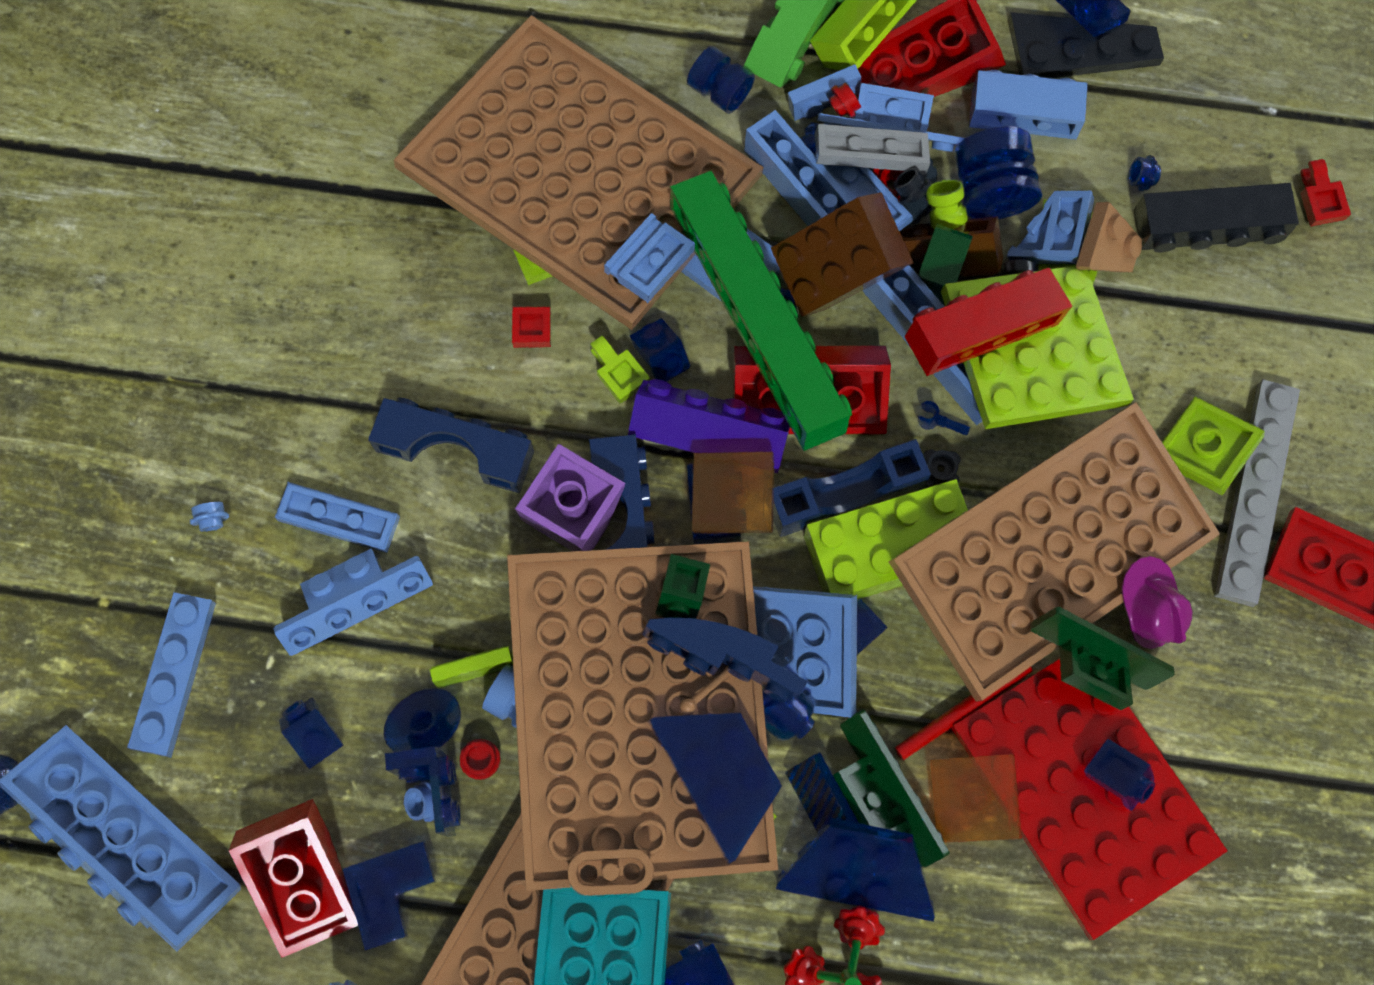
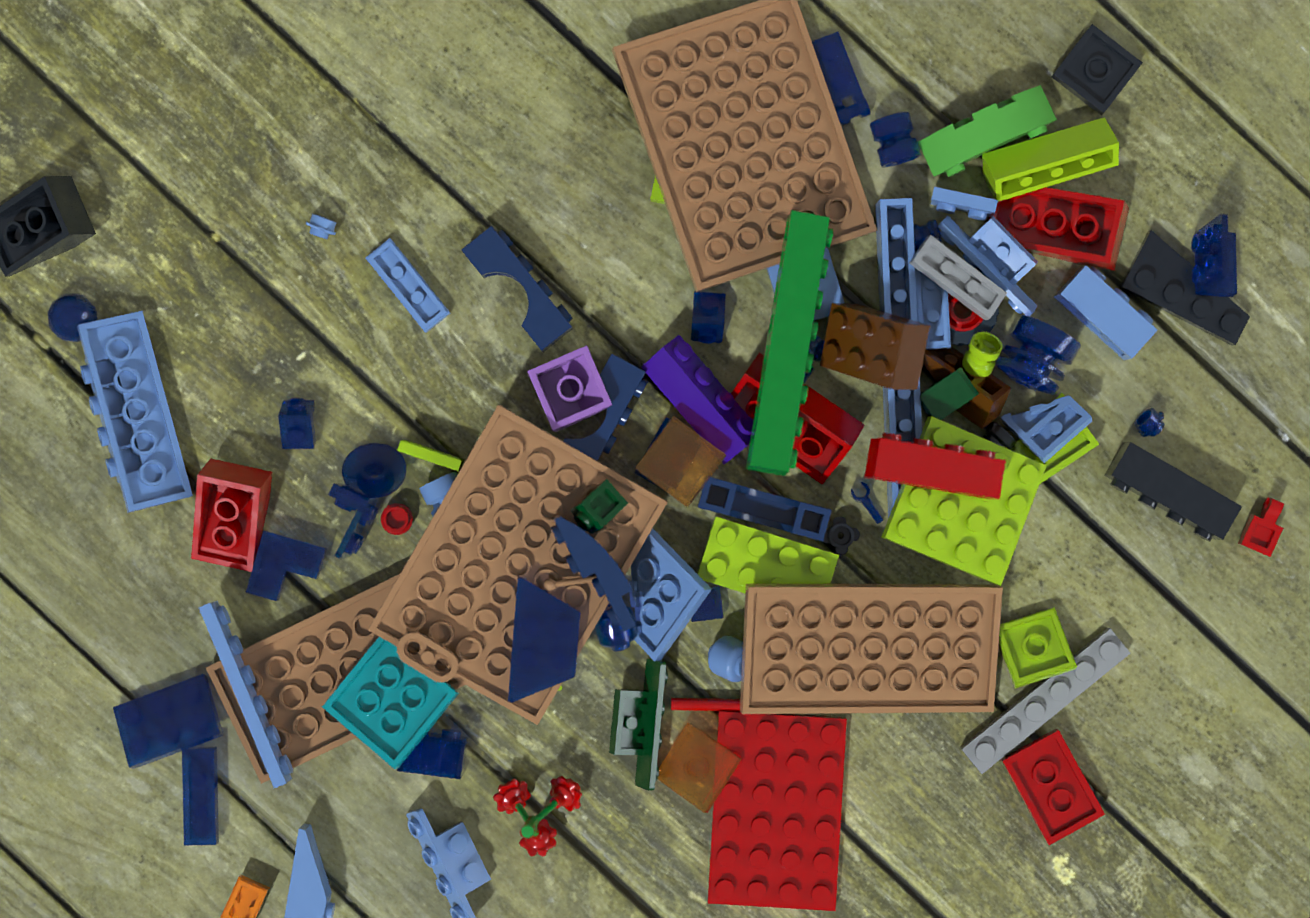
camera: 35 degrees right, 15 degrees up
medium blue plate [127,592,216,758] -> none
medium blue bracket [273,549,433,656] -> none
medium blue plate [404,781,442,822] -> none
red plate [512,307,551,348] -> none
lime plate [590,335,650,404] -> none
medium blue plate [604,213,695,303] -> none
clear blue wing [776,818,935,922] -> none
clear blue tile [785,752,860,846] -> none
red plate [829,83,861,118] -> none
black plate [893,167,932,205] -> none
dark green bracket [1030,607,1175,710] -> none
medium nougat wing [1076,202,1142,273] -> none
clear blue bracket [1084,739,1155,811] -> none
magenta piece [1122,556,1193,649] -> none
none -> medium blue head [708,636,743,682]
none -> clear blue plate [812,31,871,126]

